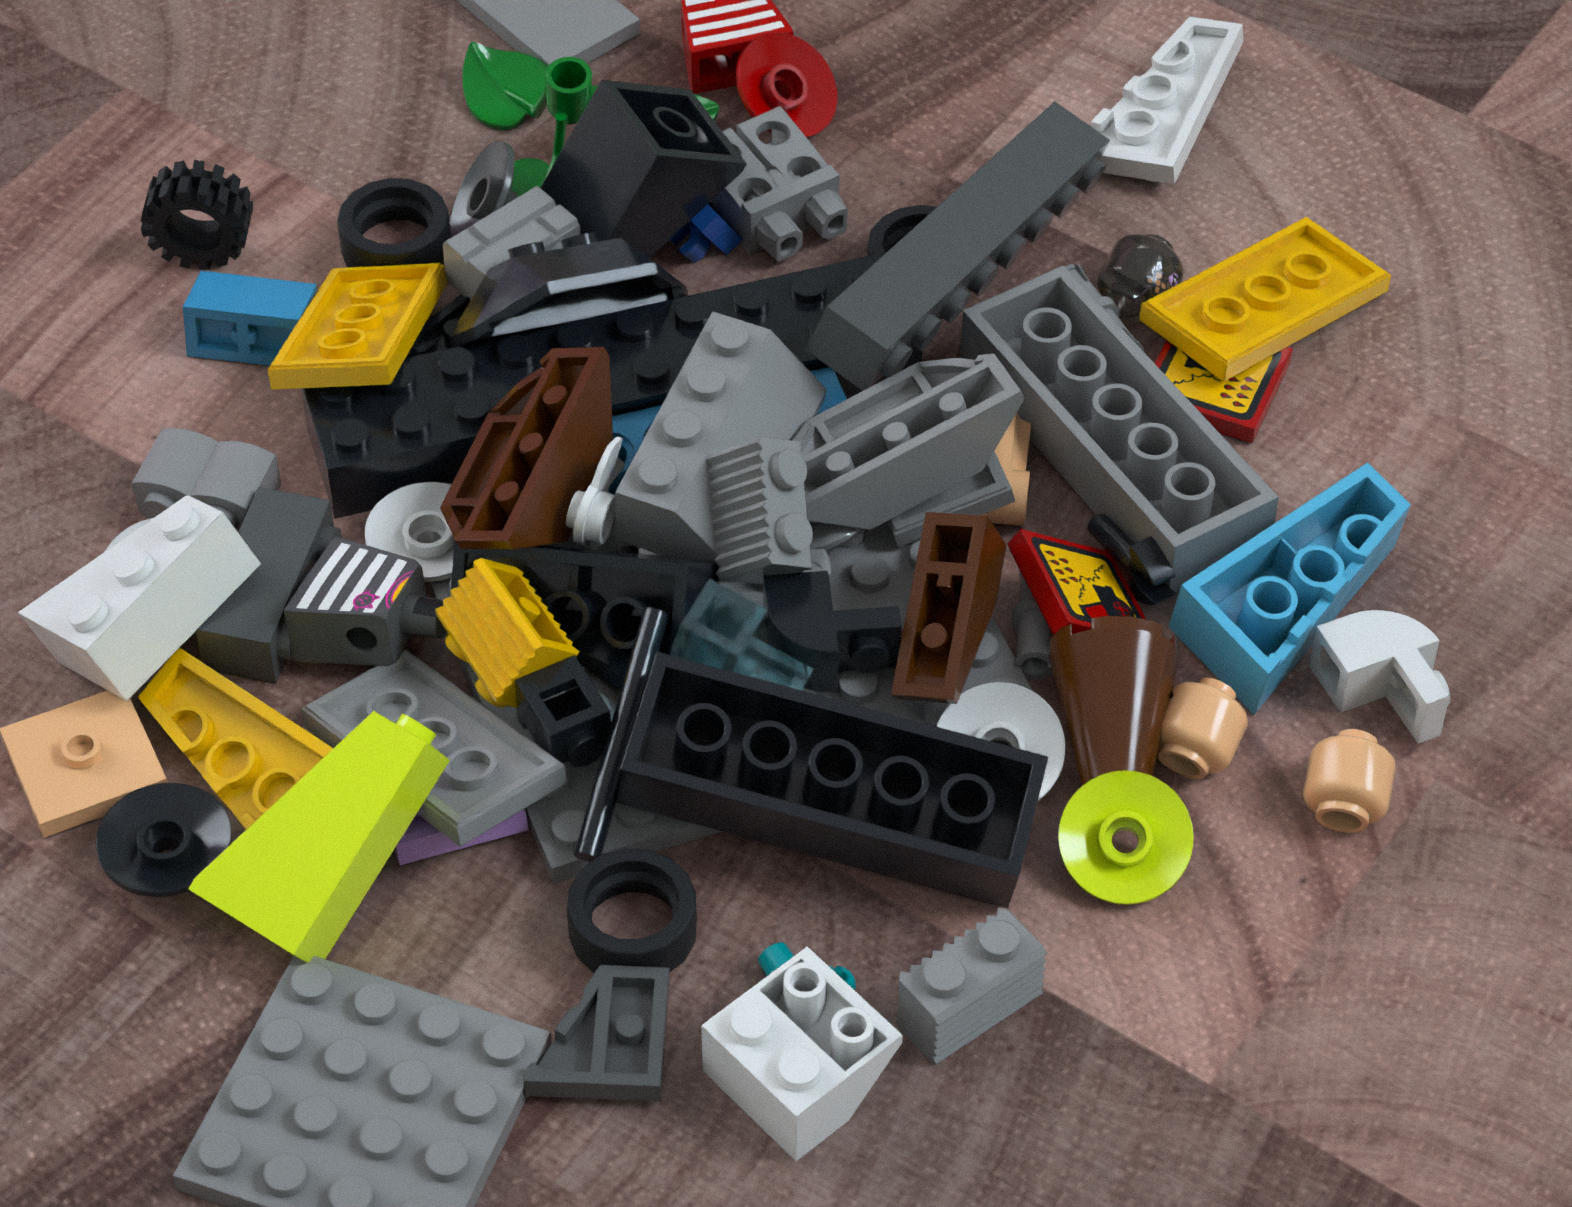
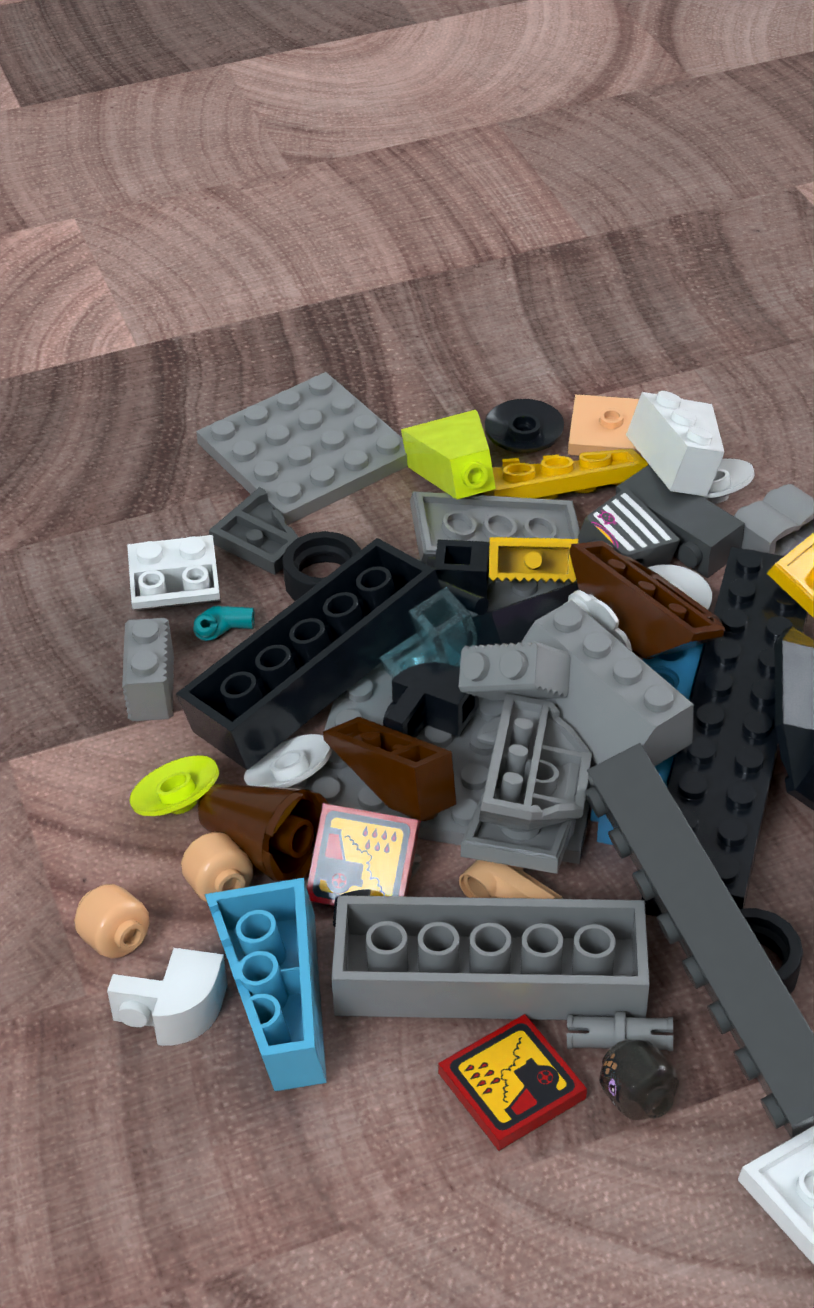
camera: 125 degrees right, 5 degrees down
yellow tile [1139,217,1391,382] -> none

